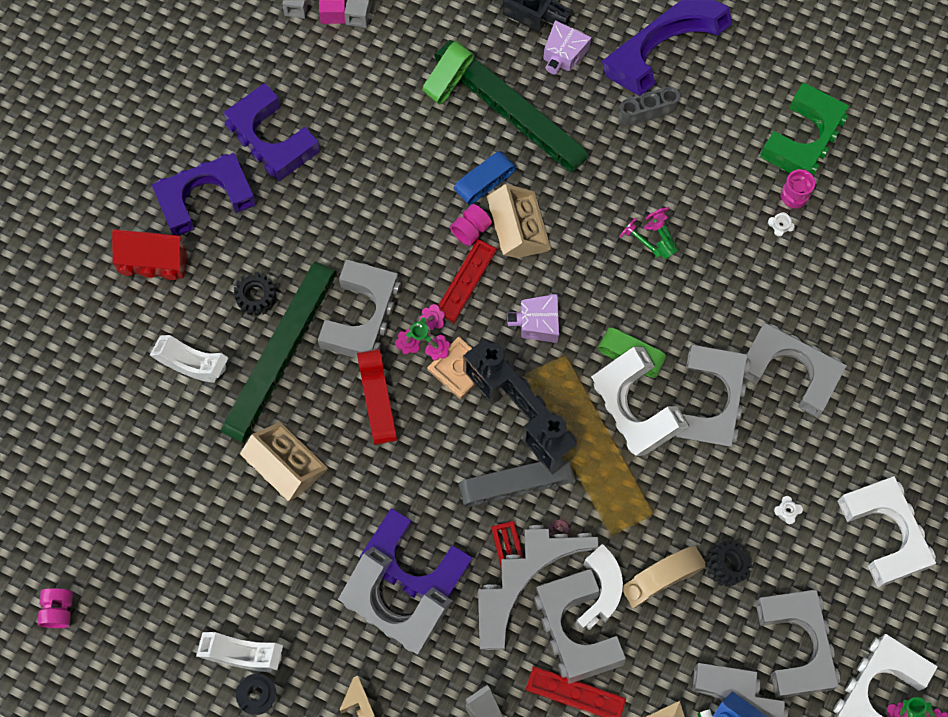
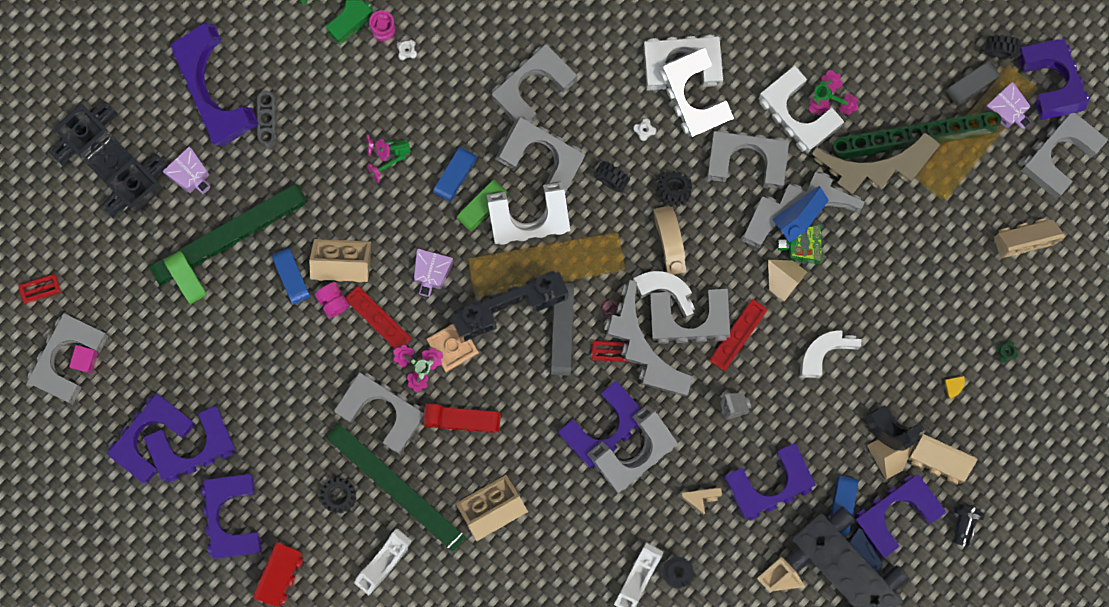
camera: 75 degrees left, 10 degrees up
none -> dark purple arch [107,394,196,485]
none -> blue beam [433,146,477,202]
none -> black tyre [593,161,630,193]
none -> white arch [659,48,733,137]

